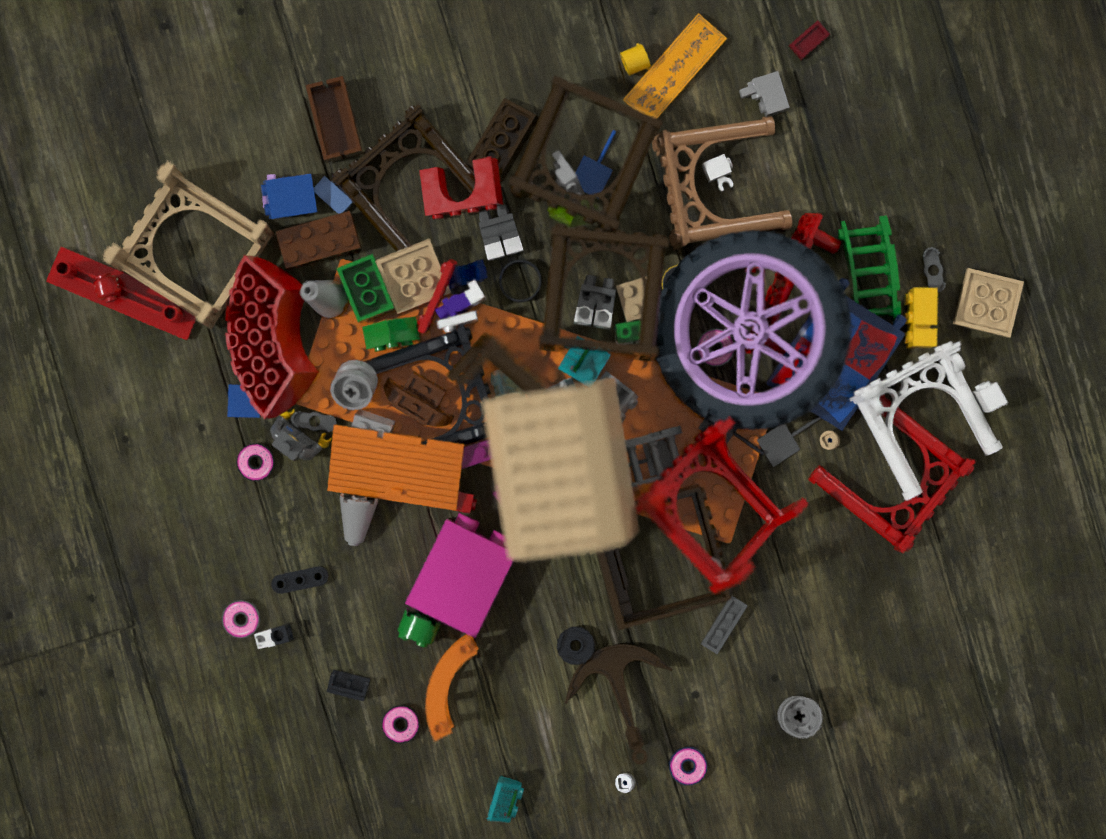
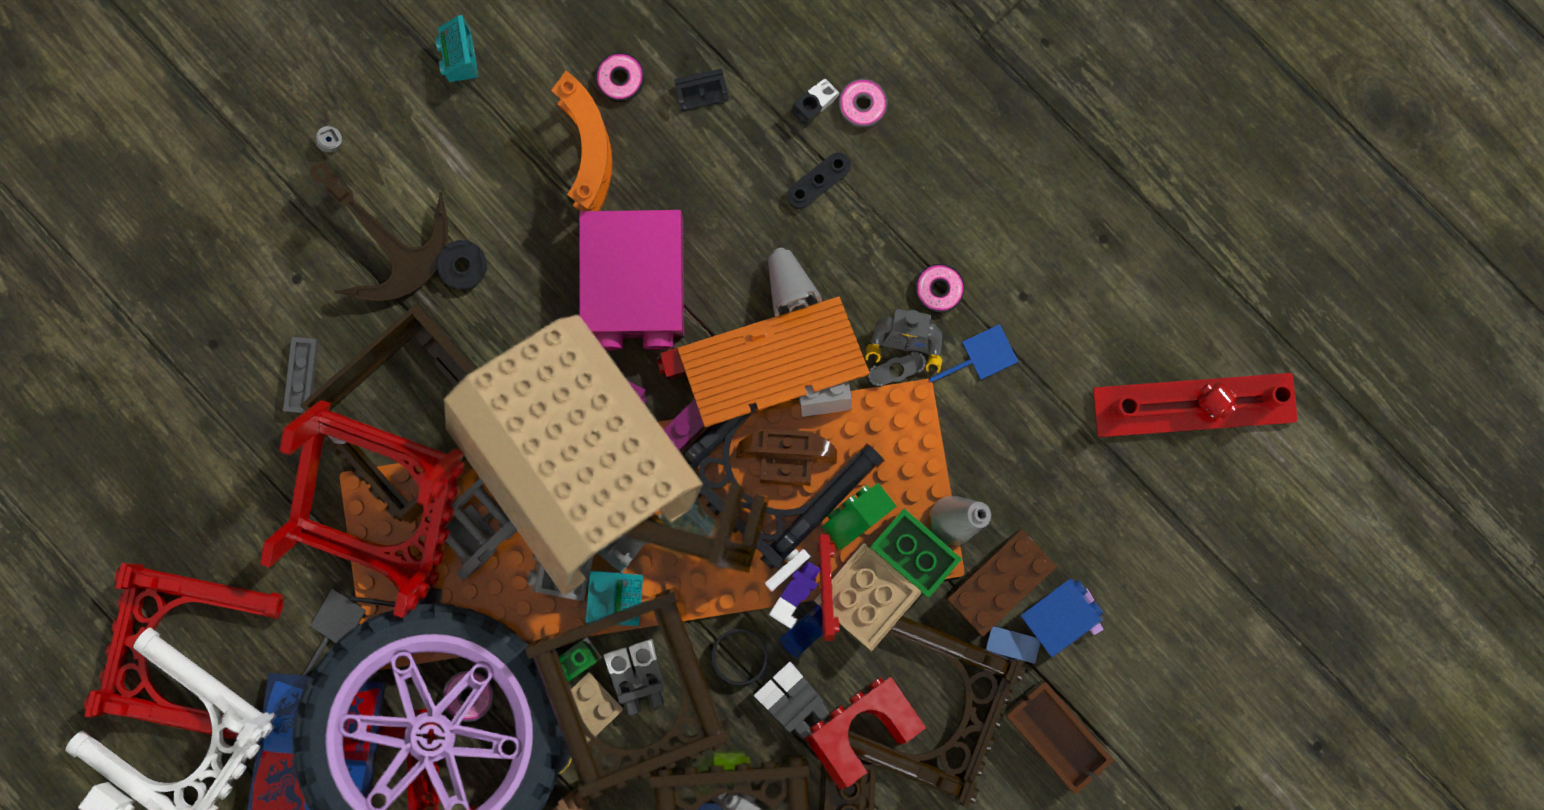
camera: 150 degrees right, 5 degrees down
tan arch [103,161,274,329] -> none
red brick [225,255,319,419] -> none
light grey wheel [330,360,378,410] -> none
green brick [397,607,442,648] -> none
tile [669,746,707,785] -> none
light grey wheel [777,696,822,738] -> none
tan tile [820,431,840,450] -> none

